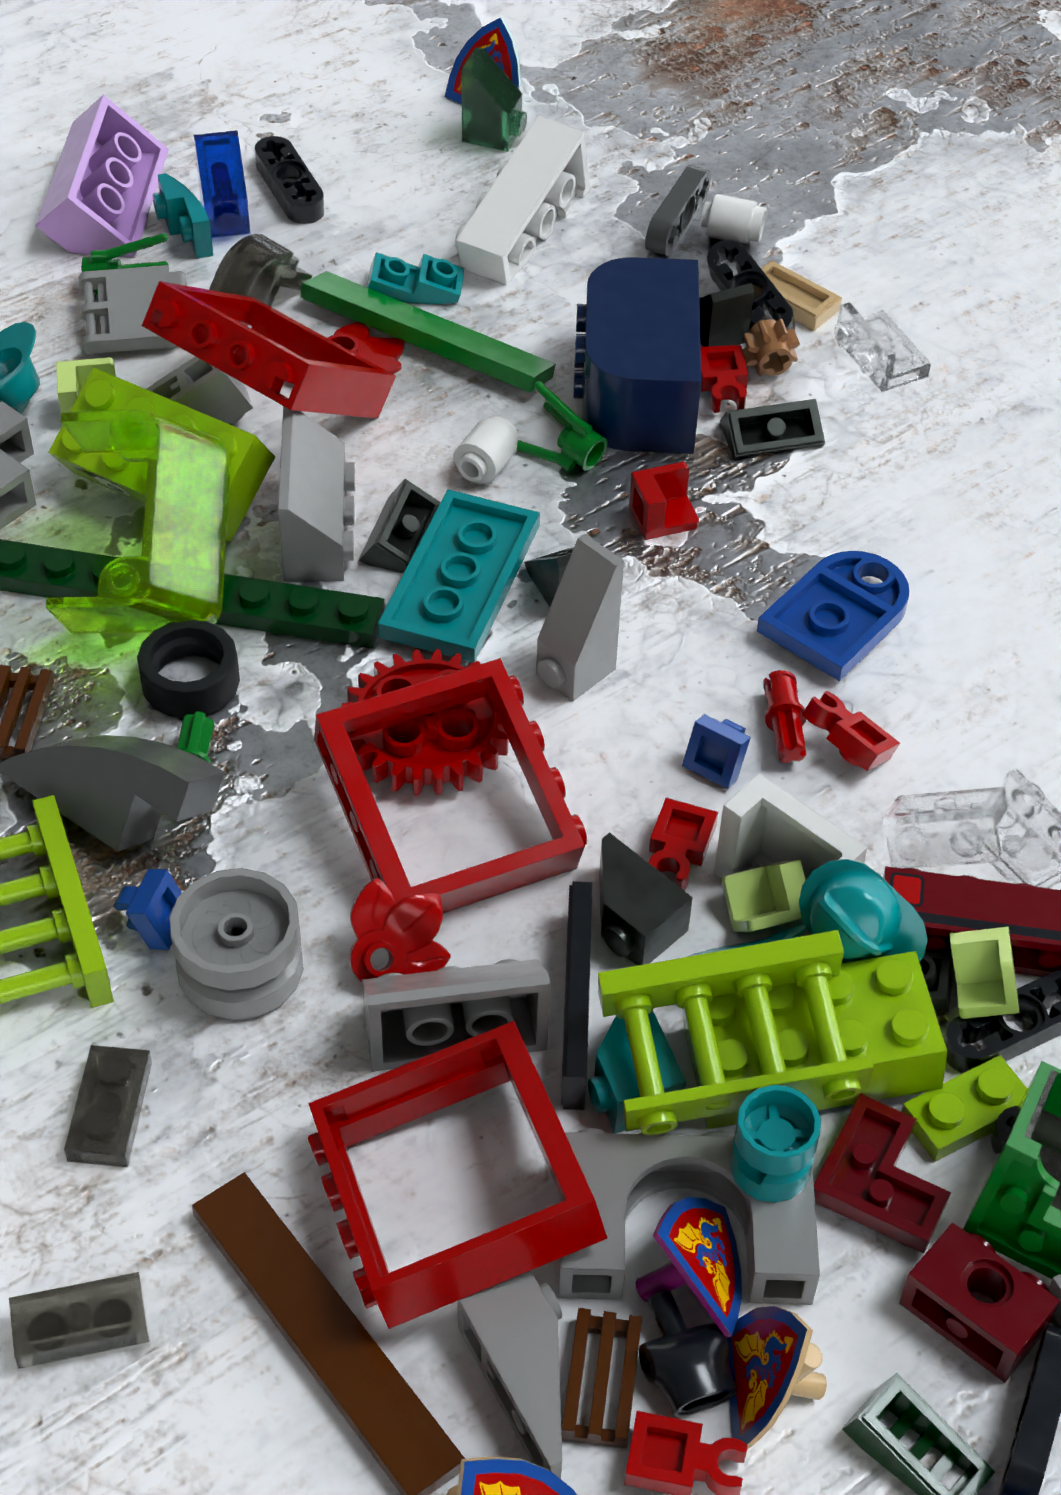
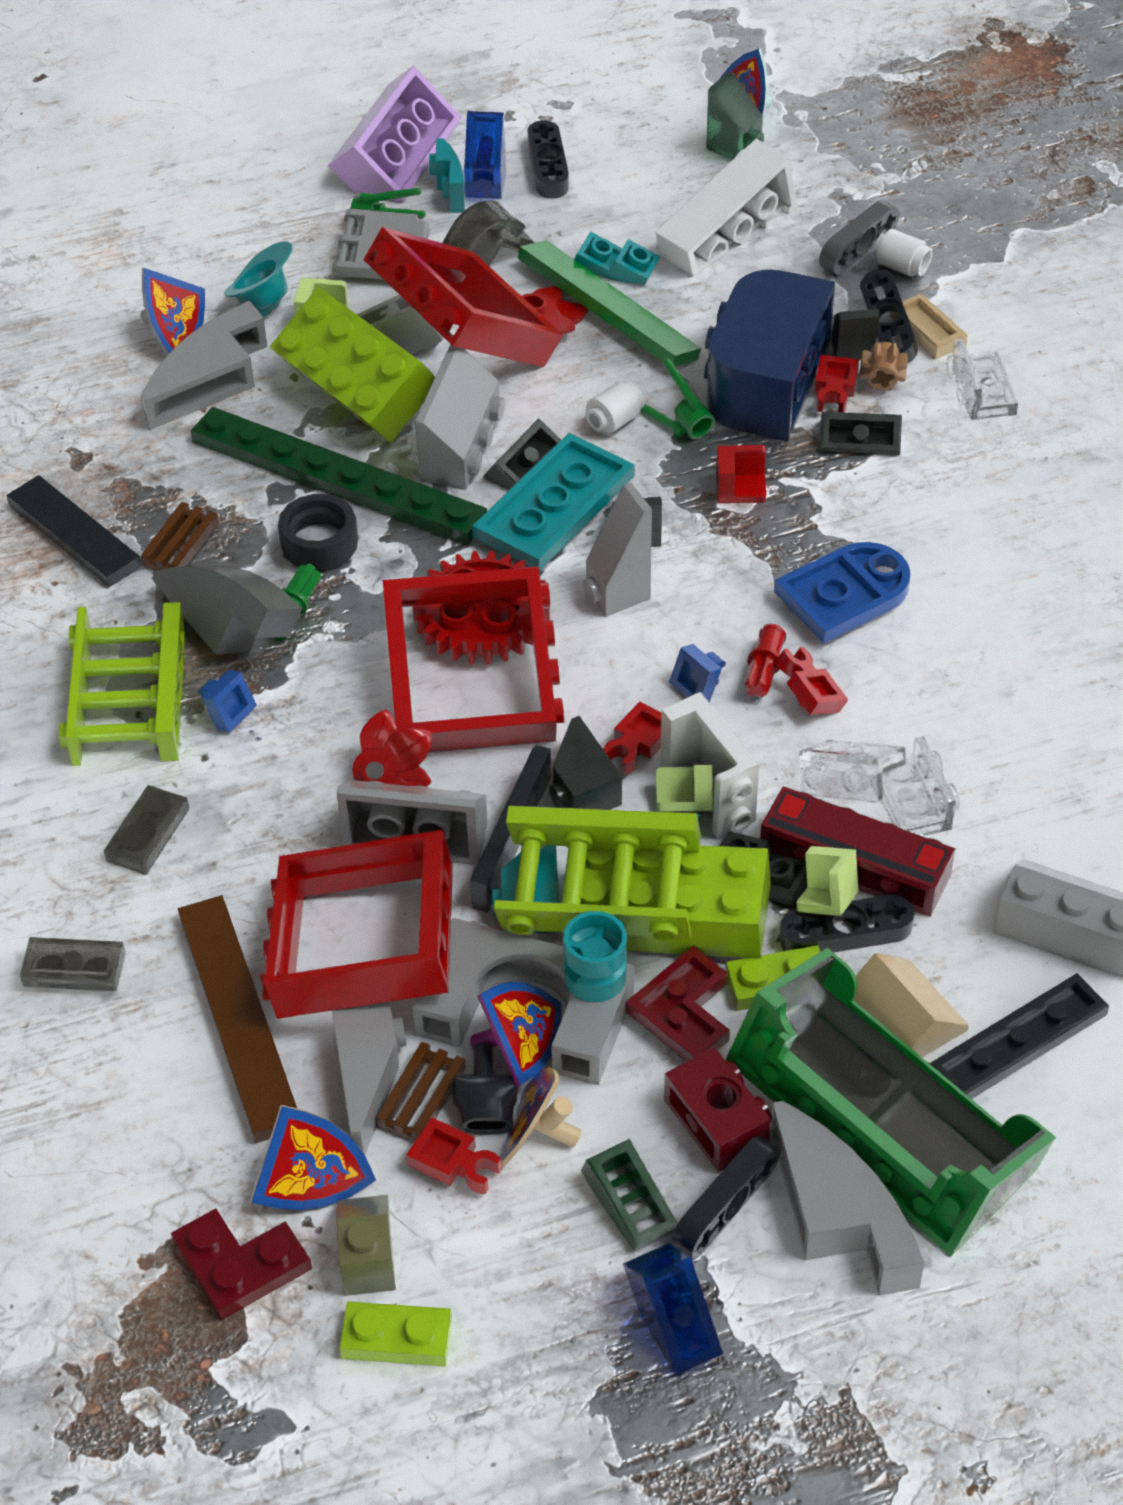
camera: 20 degrees right, 0 degrees up
clear neon green windscreen [45,410,231,634] -> none
light grey wheel [170,868,304,1020] -> none
teal piece [799,859,928,963] -> none

